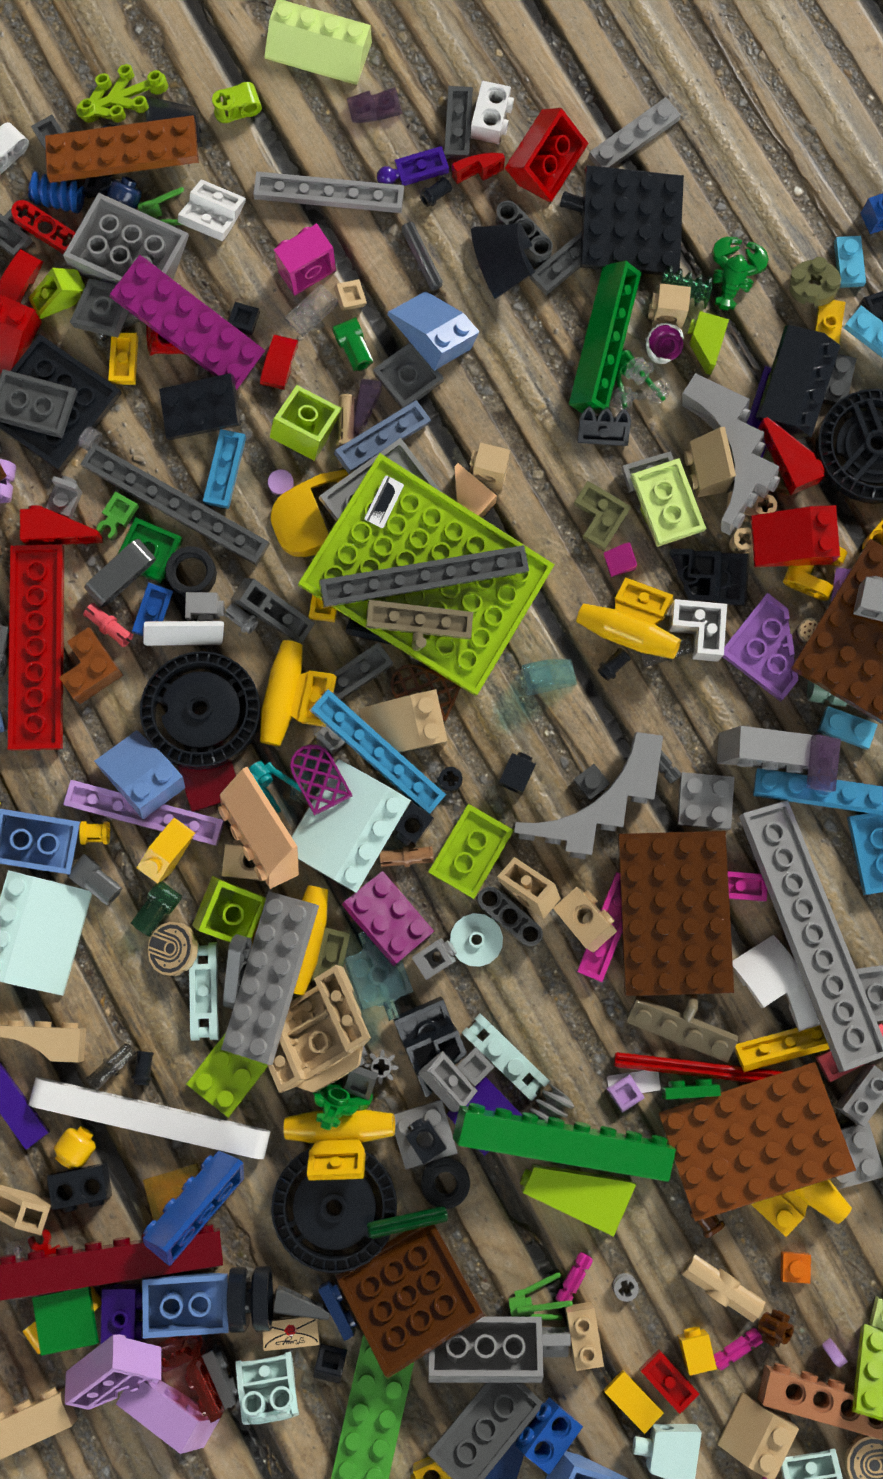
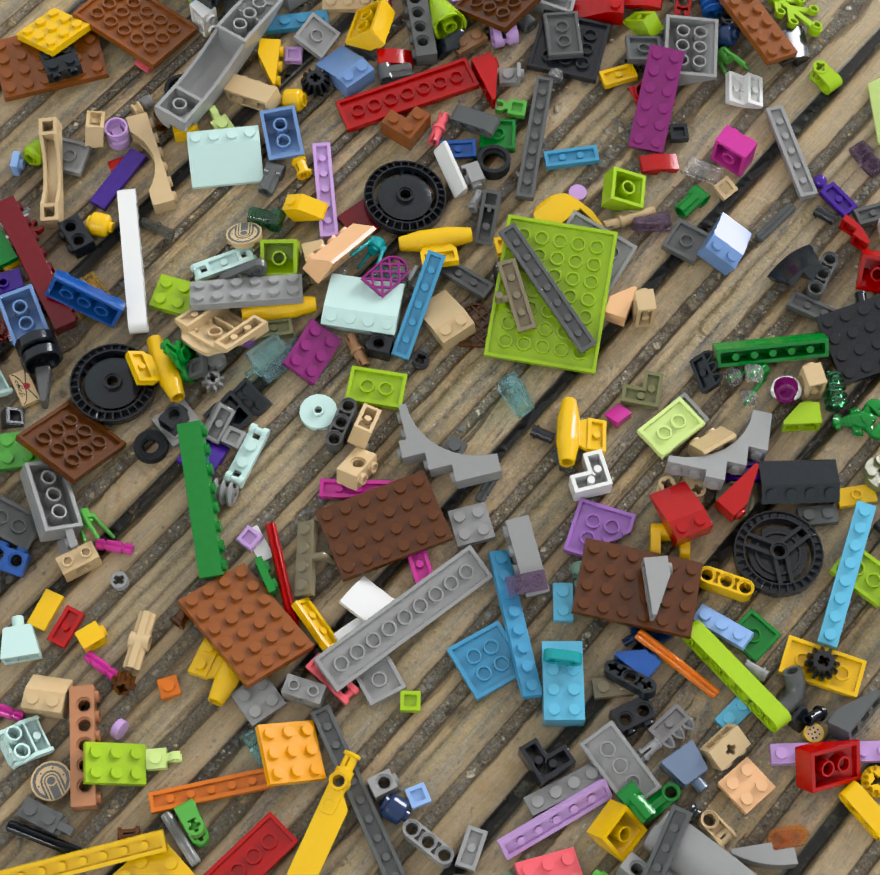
camera: 70 degrees right, 15 degrees down
medium blue slope [94,730,185,820] -> none
black pin [131,1051,154,1086] -> none
black plate [159,373,241,440] -> none
dark blue plate [318,1280,357,1341] -> none
sand blue plate [334,400,431,474] -> none
sticker [365,476,404,528] -> none
dark green axle [367,1206,448,1239] -> none
light grey brick [412,938,457,980] -> none
black brick [498,752,536,796] -> none
lime slope [519,1164,636,1237] -> none
black slope [669,549,750,606] -> none

